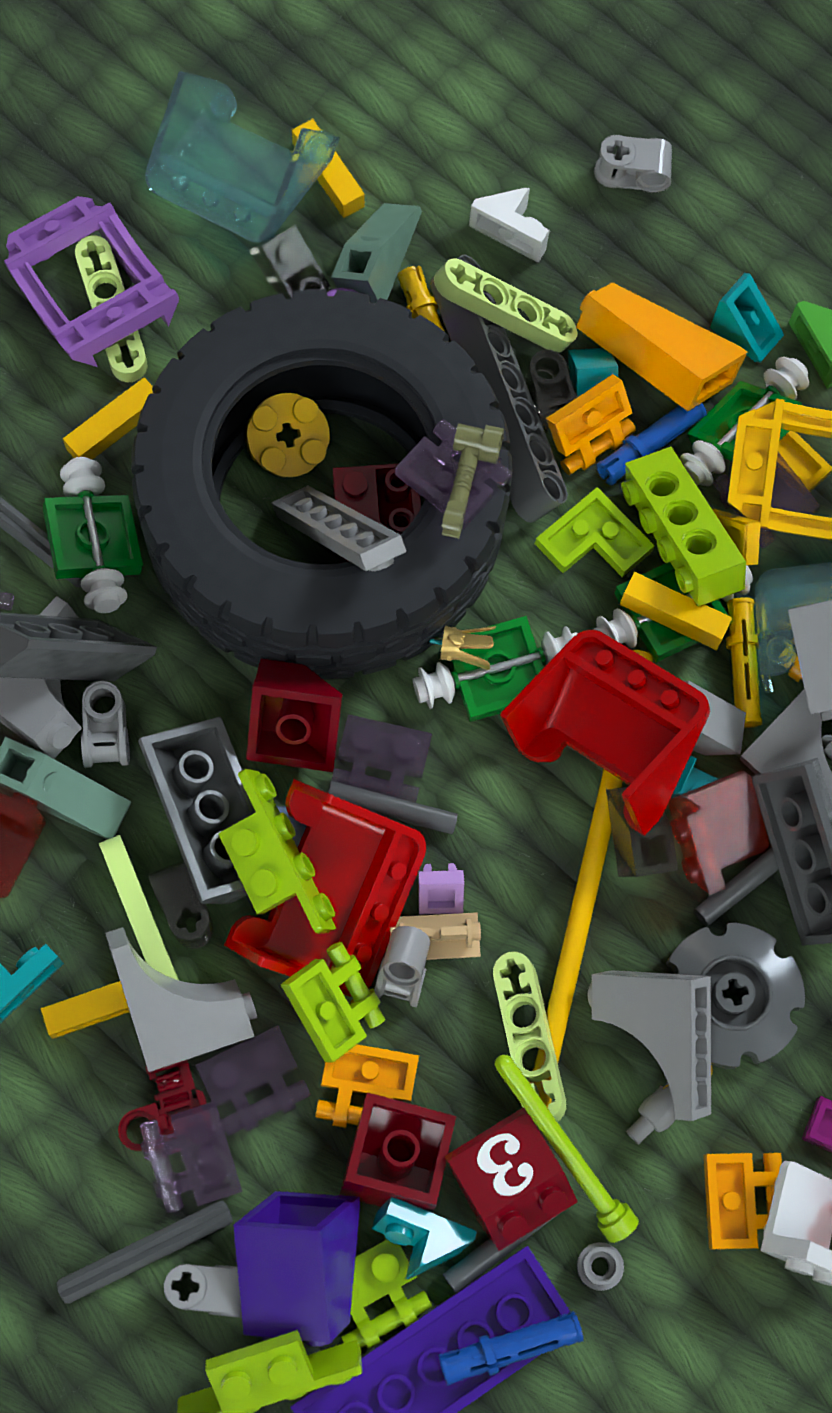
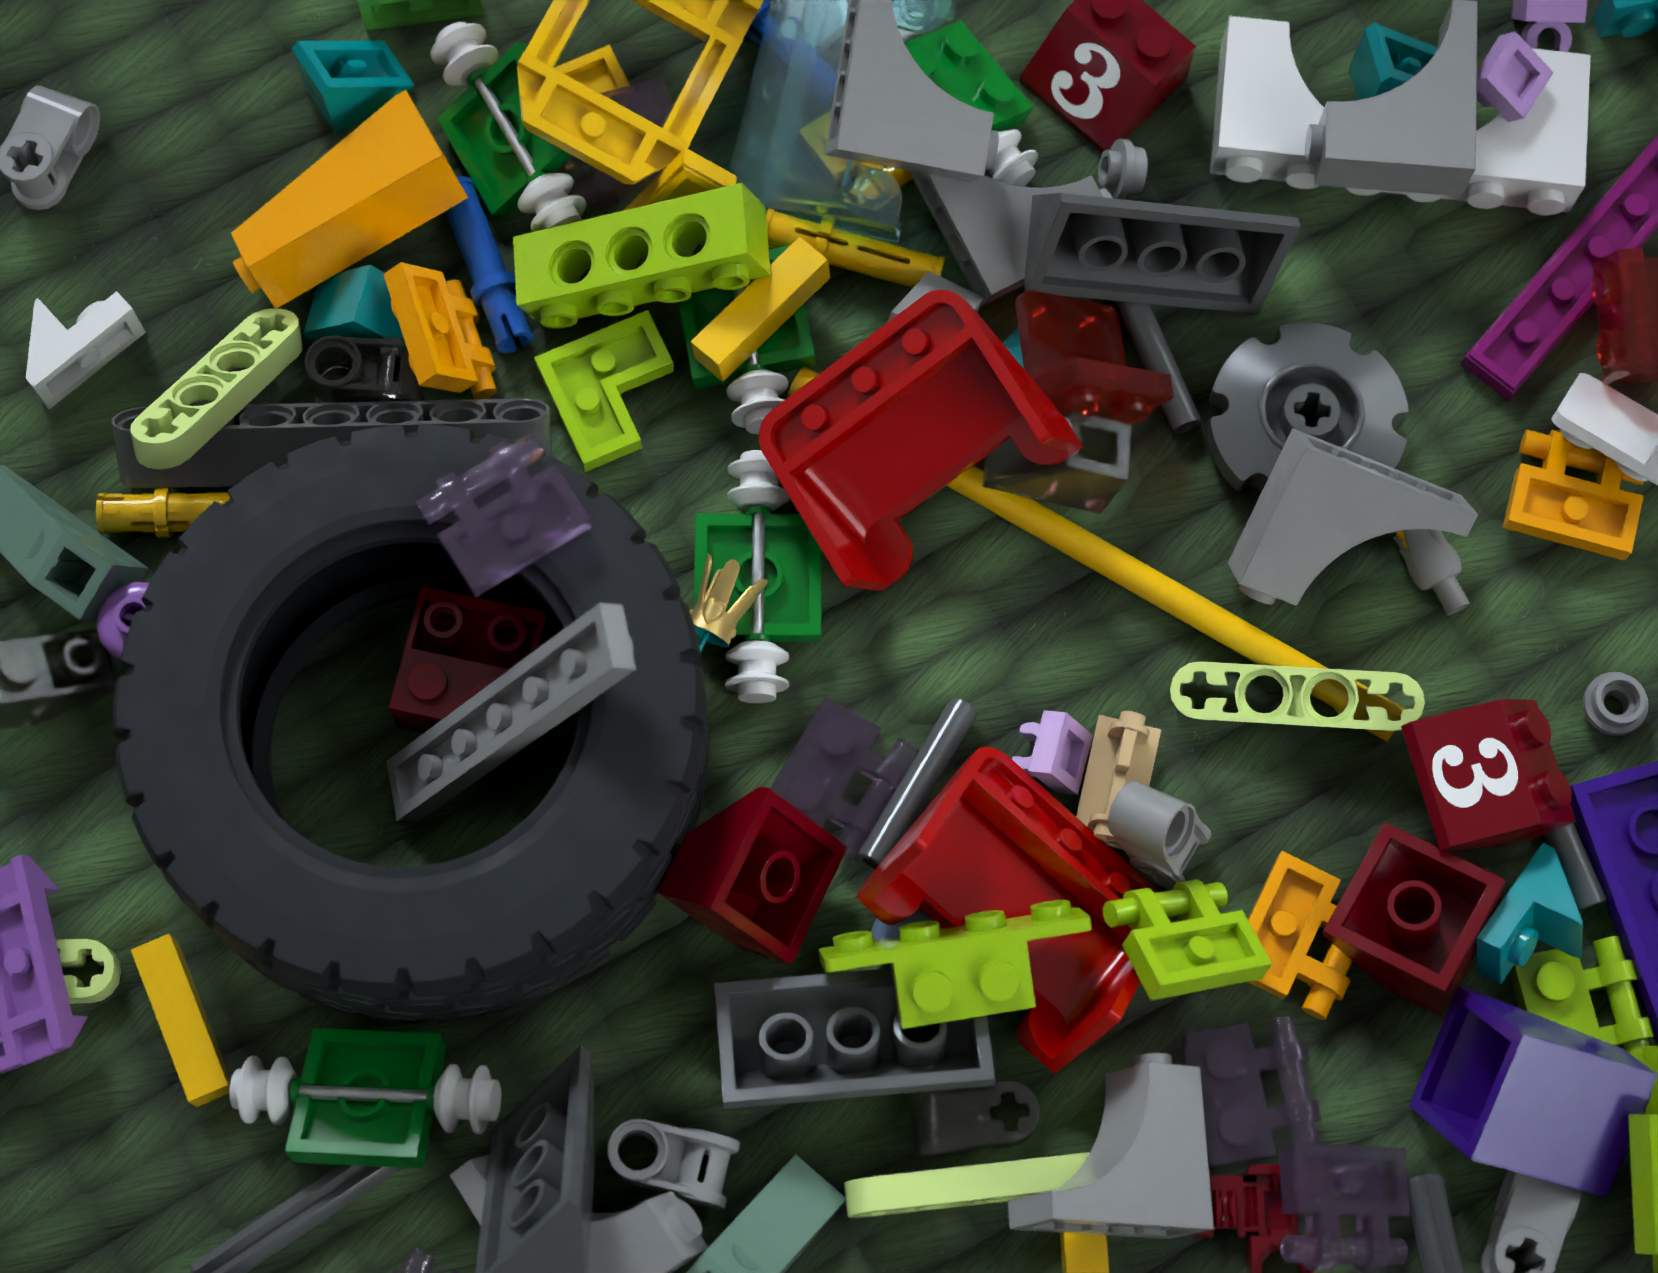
camera: 70 degrees left, 0 degrees up
yellow plate [245,393,330,477] -> none
olive brick [441,424,504,539] -> none
lime piece [495,1054,639,1243] -> none

